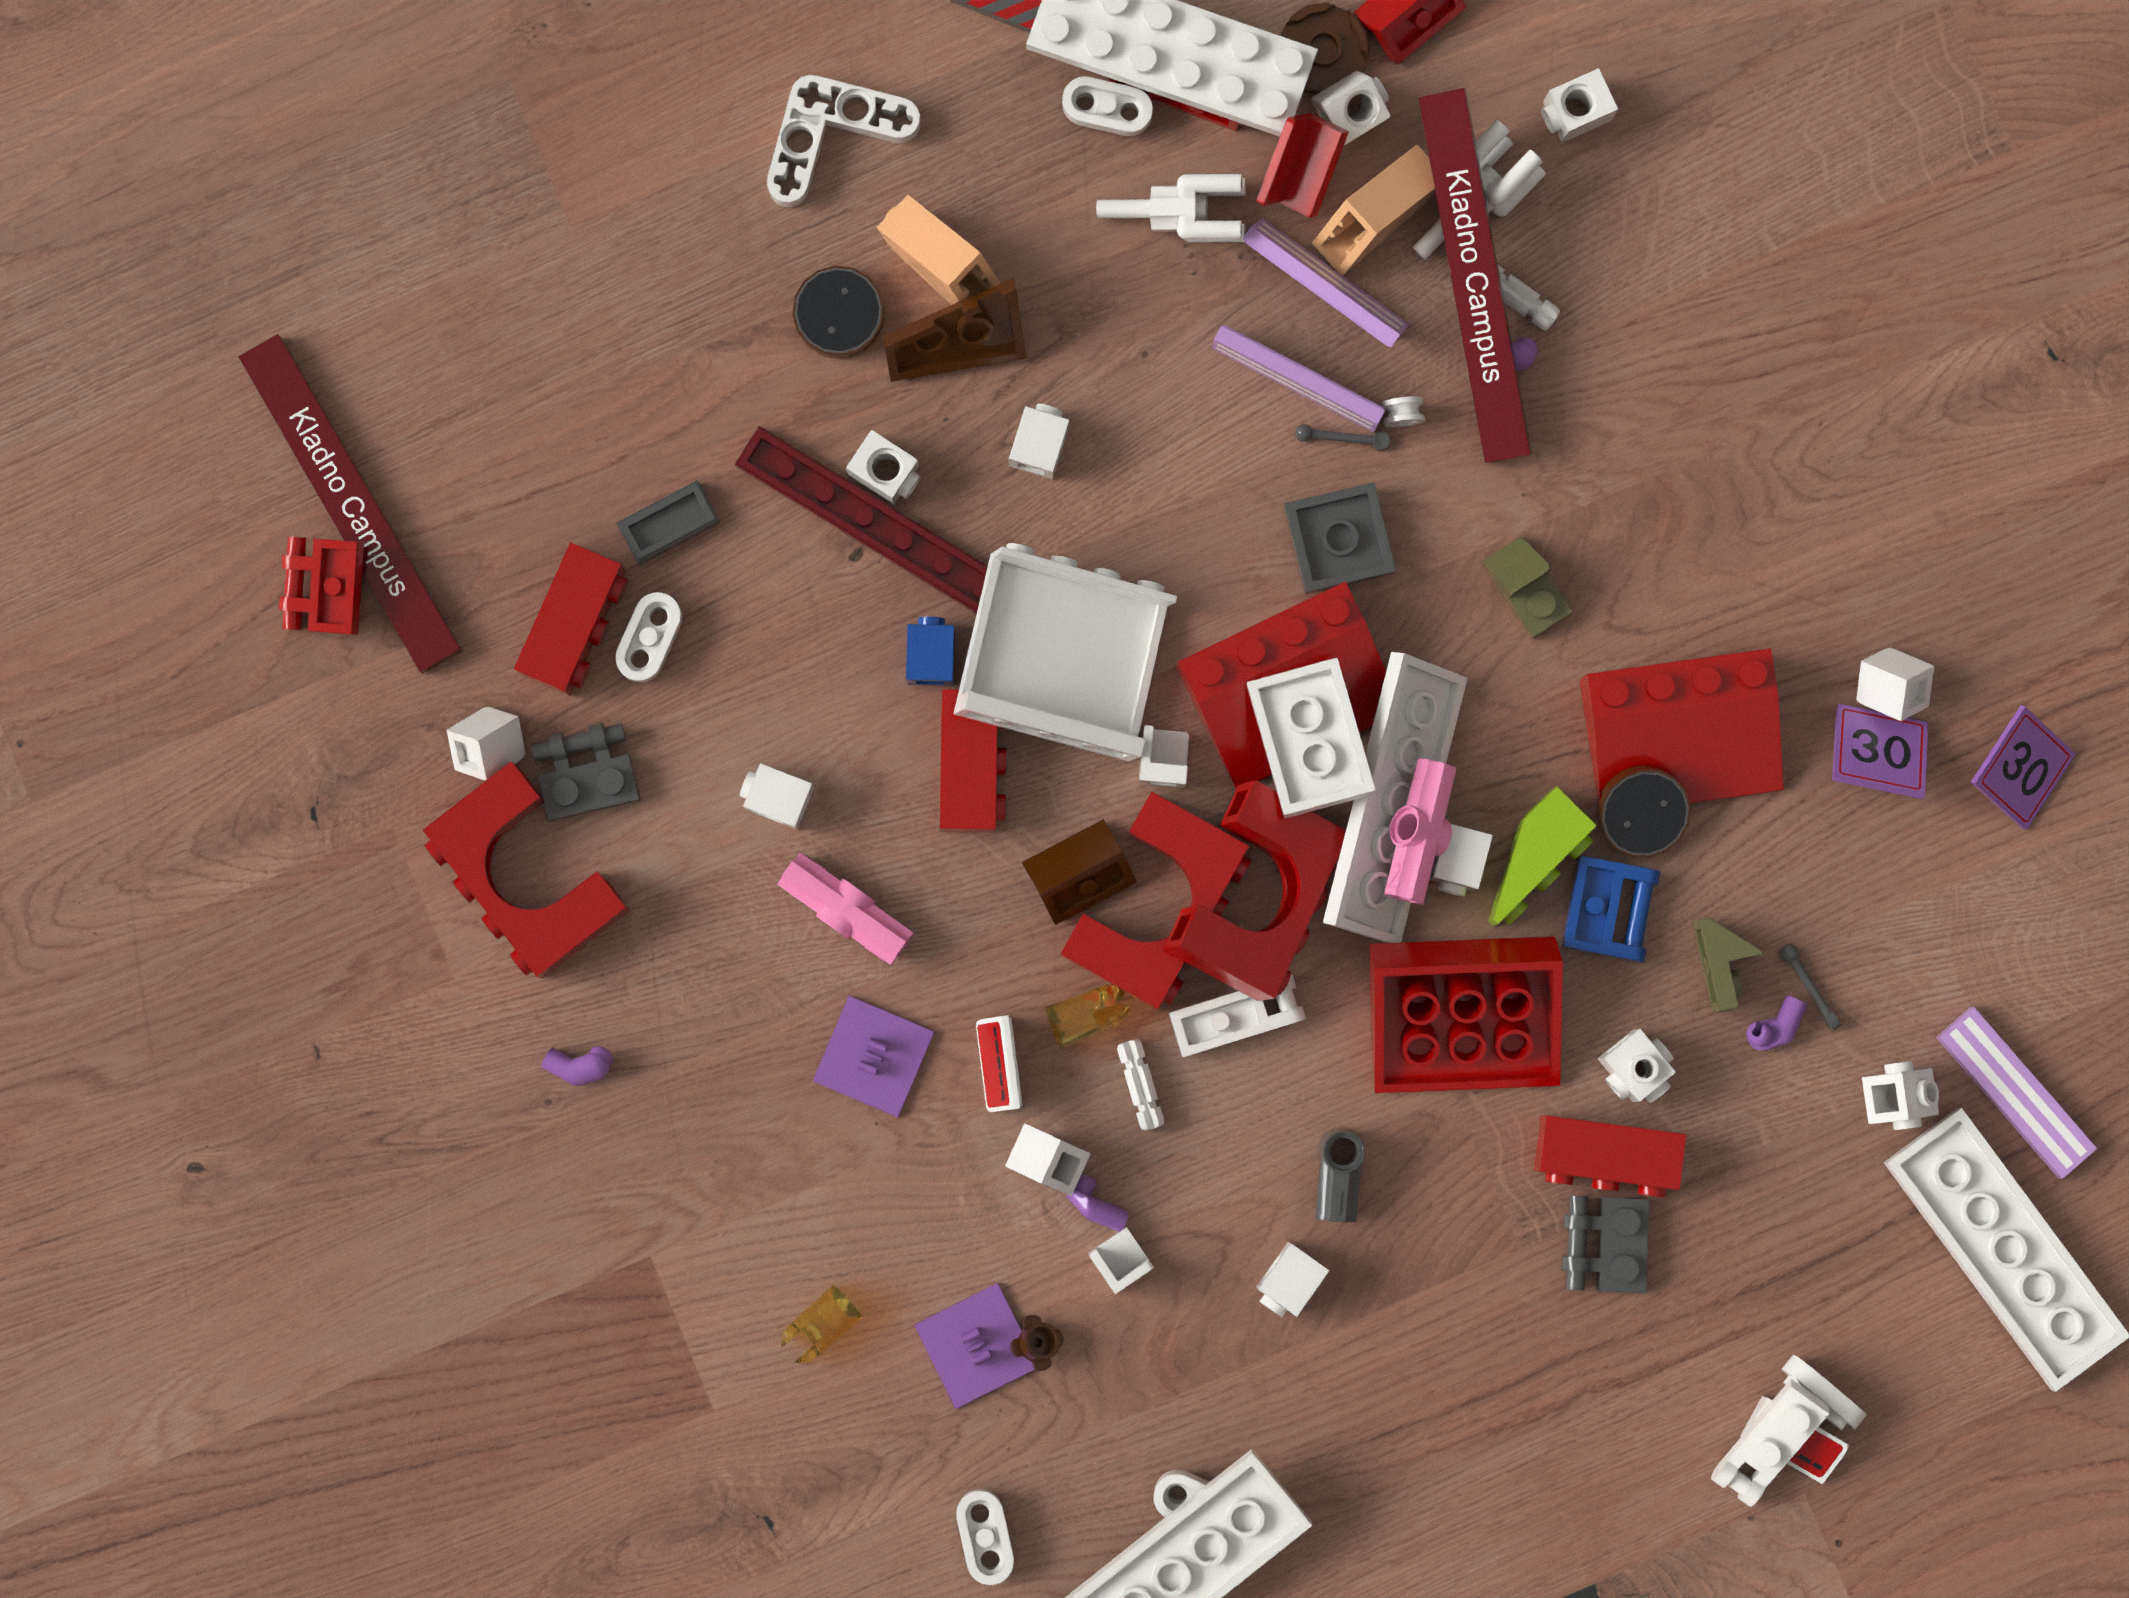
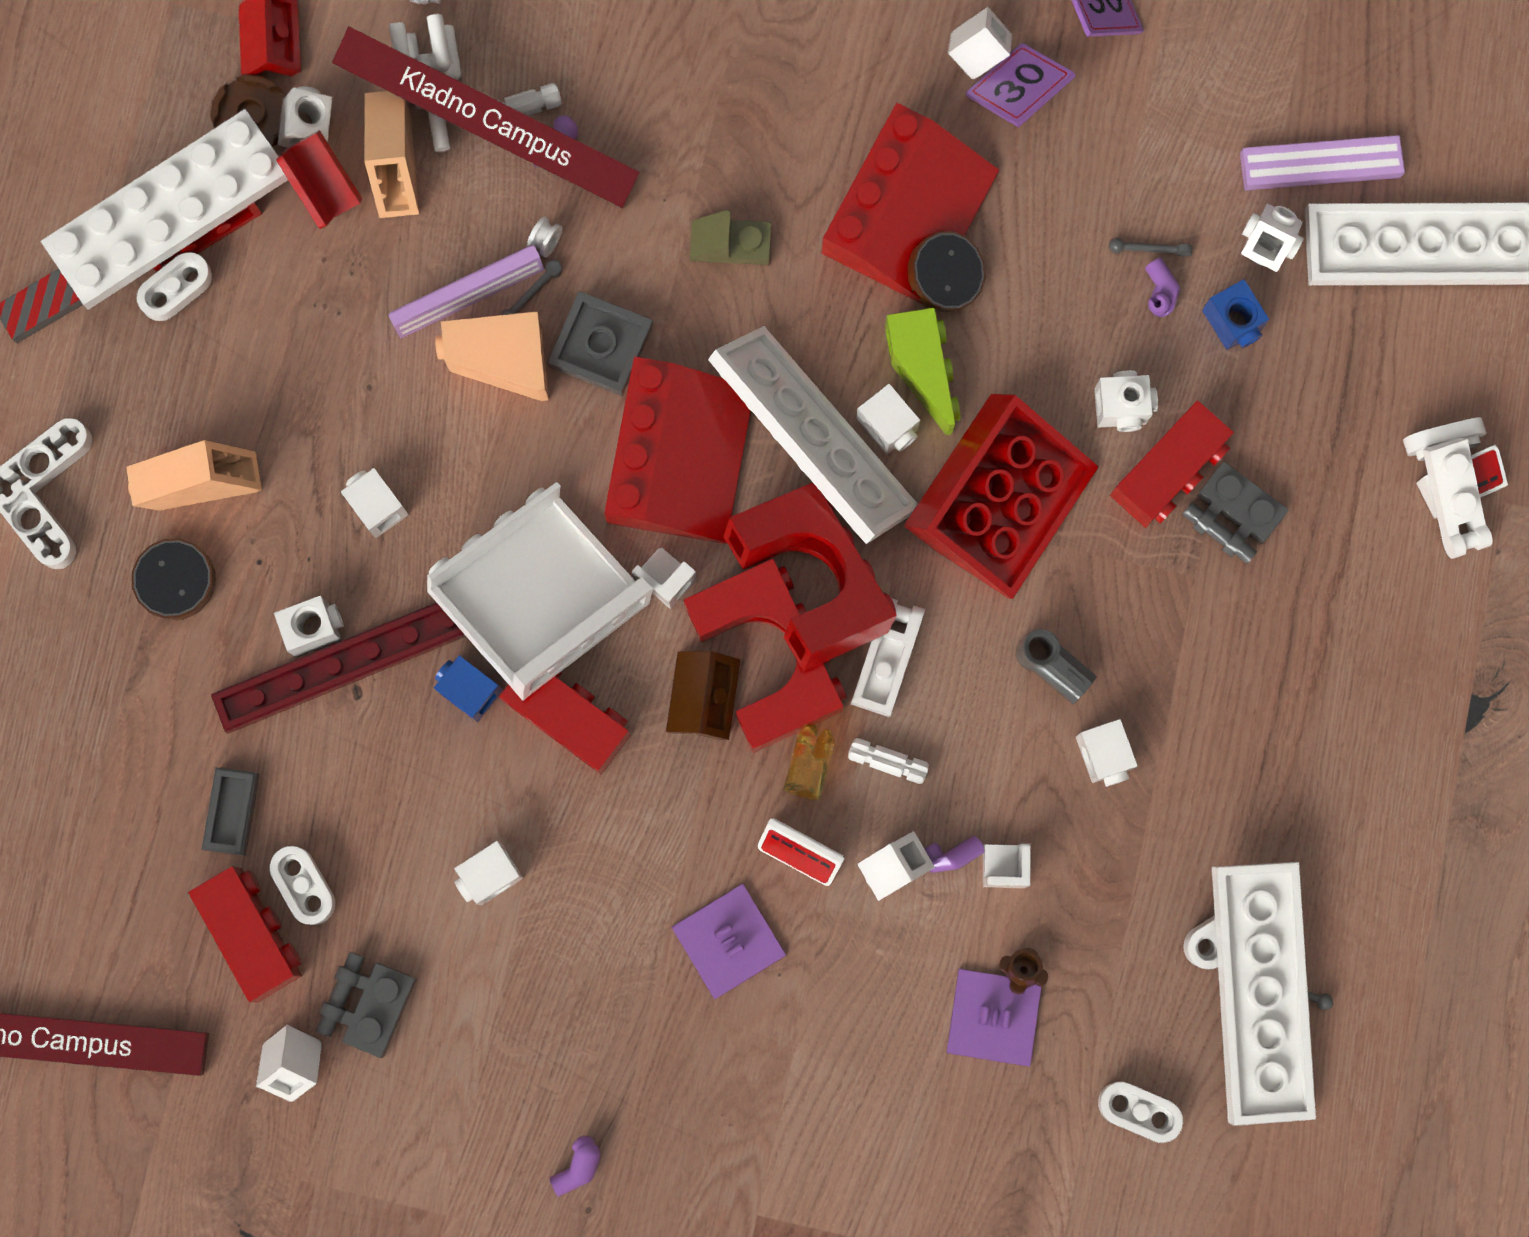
camera: 50 degrees left, 5 degrees down
red plate [278,536,364,635] -> none
red arch [423,761,630,978] -> none
bright pink piece [777,853,914,965] -> none
clear yellow piece [780,1284,863,1364] -> none
reddish brown wing [883,277,1026,382] -> none
white plant [1096,174,1246,242] -> none
lavender tile [1243,218,1410,347] -> none
white plate [1247,658,1376,819] -> none
bright pink piece [1384,758,1457,905] -> none
blue plate [1561,855,1661,963] -> none
olive slope [1692,918,1764,1012] -> none
none -> light nougat slope [435,311,549,401]
none -> blue brick [1202,279,1270,350]

